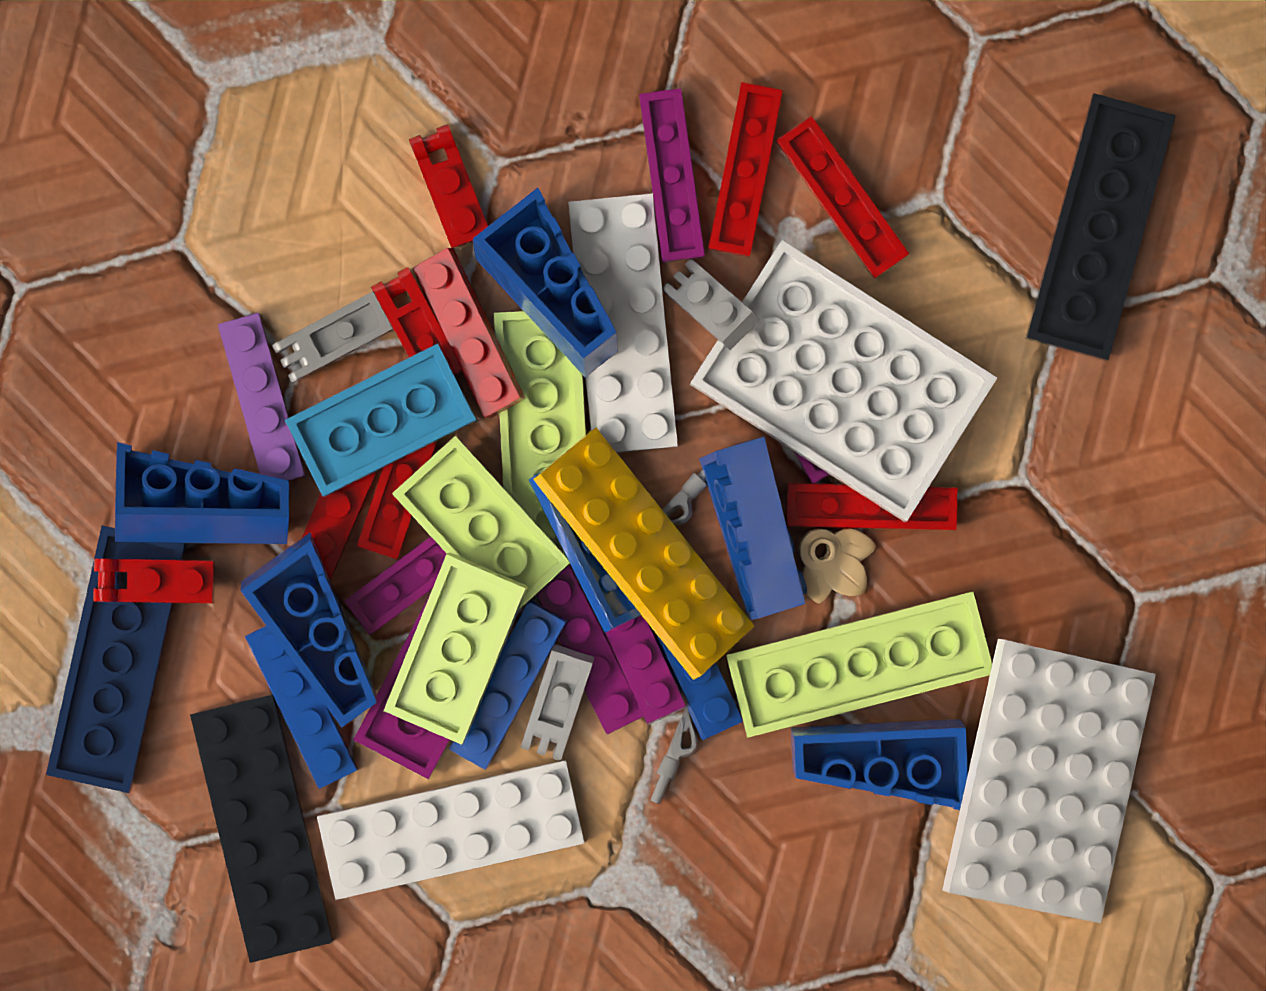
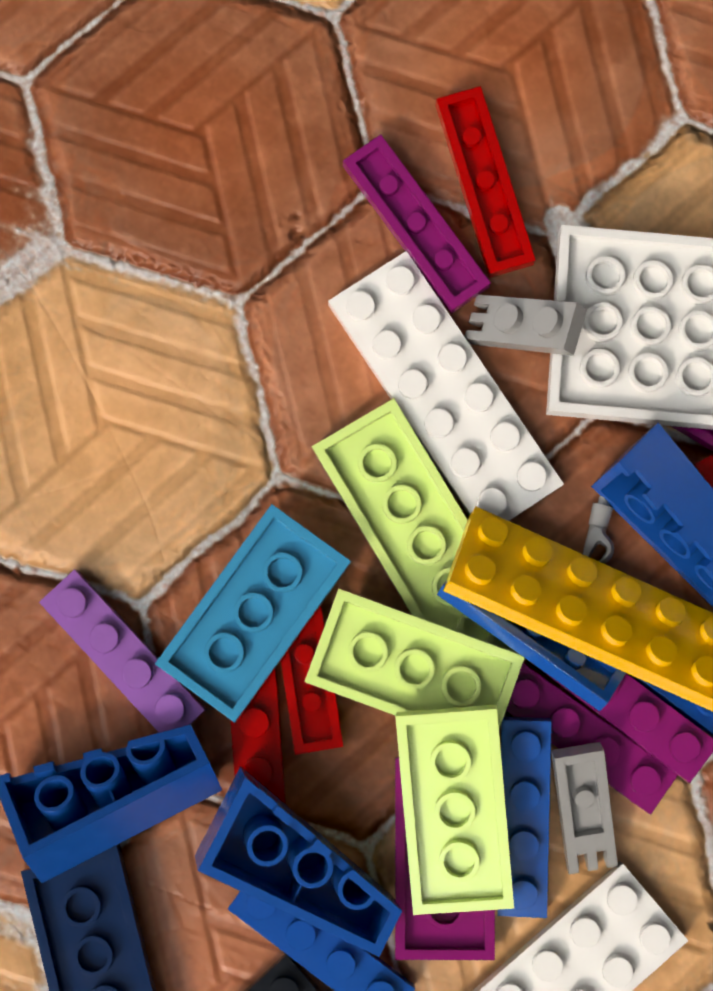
camera: 20 degrees left, 5 degrees down
red plate [93,559,215,604] -> none
light grey hinge [272,292,394,383] -> none
magenta plate [344,537,447,635] -> none
red plate [371,267,462,376] -> none
red plate [409,124,488,249] -> none
plate [413,248,526,418] -> none
blue wedge [473,187,618,378] -> none
red plate [776,116,909,279] -> none

